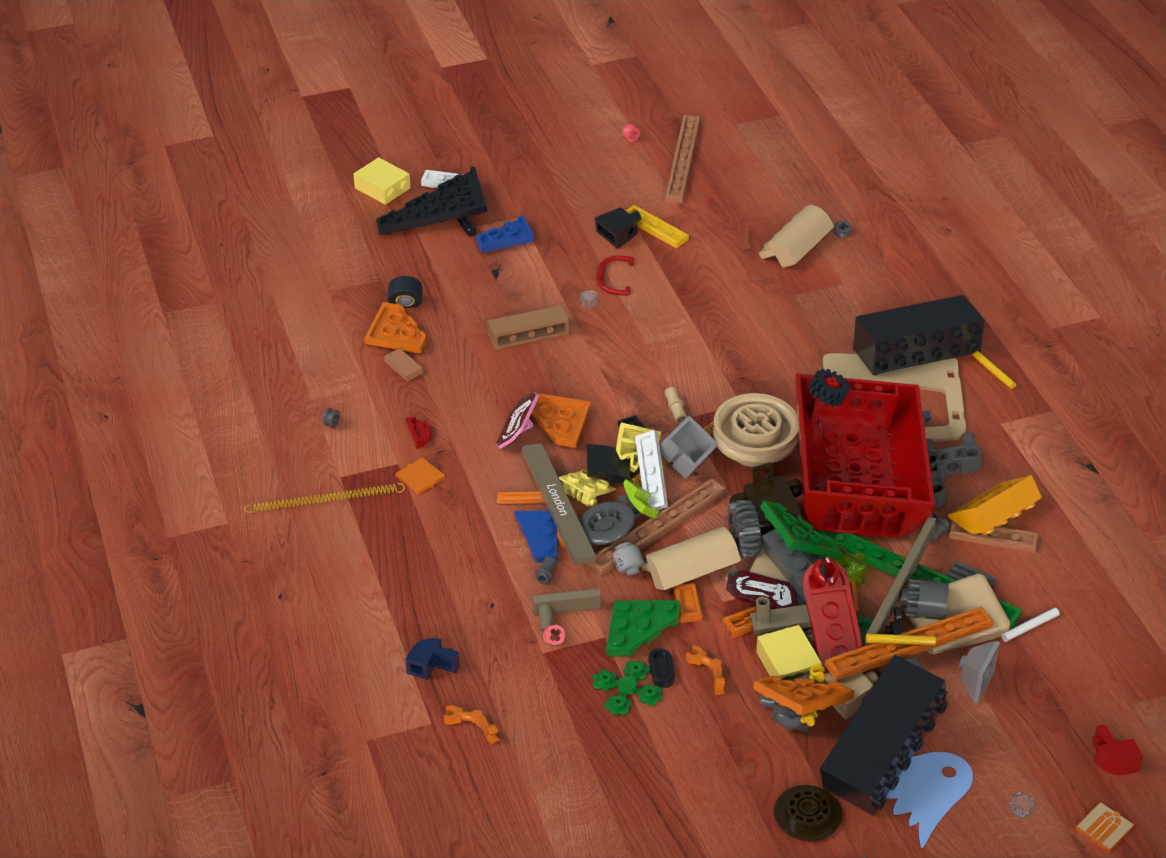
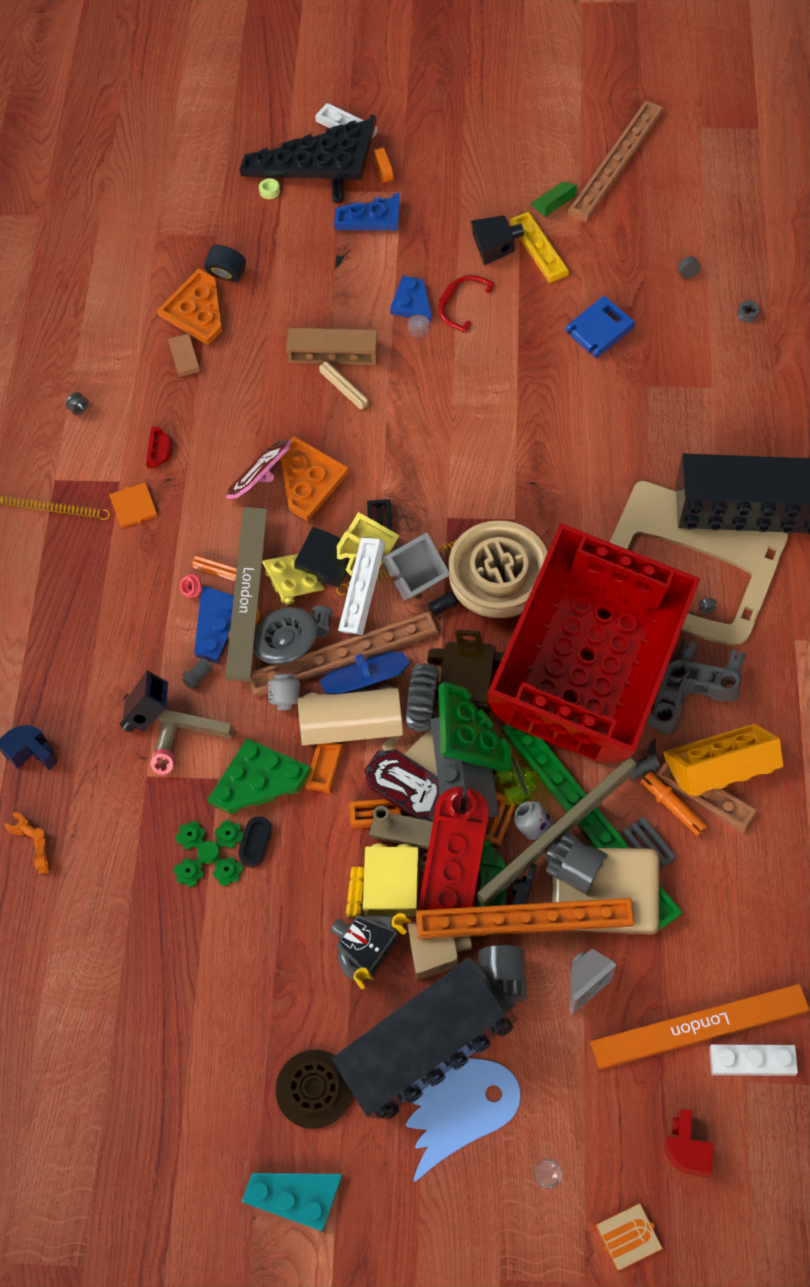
camera: 25 degrees right, 20 degrees up
light yellow brick [353,158,411,205] -> none
coral bush [622,124,640,142] -> none
lime slope [623,479,659,519] -> none
tan pin [664,387,687,424] -> none
orange piece [686,645,725,695] -> none
orange plate [754,676,854,715] -> none
tan brick [759,205,834,268] -> none
black wheel [808,369,850,407] -> none
yellow bar [866,634,936,646] -> none
white bar [1001,608,1059,642] -> none
none -> black torso [120,670,168,732]
none -> coral plate [180,574,202,598]
none -> yellowish green tile [259,178,280,199]
none -> tan axle [319,361,369,410]
none -> blue shield [319,652,410,694]
none -> yellow axle [346,866,364,919]
none -> orange beam [373,147,394,183]
none -> blue wing [390,275,432,323]
none -> black pin [428,590,461,617]
none -> light grey head [514,801,553,840]
none -> green slope [531,182,577,217]
none -> blue container [565,296,635,358]
none -> orange tile [589,984,810,1070]
none -> orange pin [640,771,708,837]
none -> dark grey tile [677,256,701,279]
none -> white plate [709,1045,798,1076]

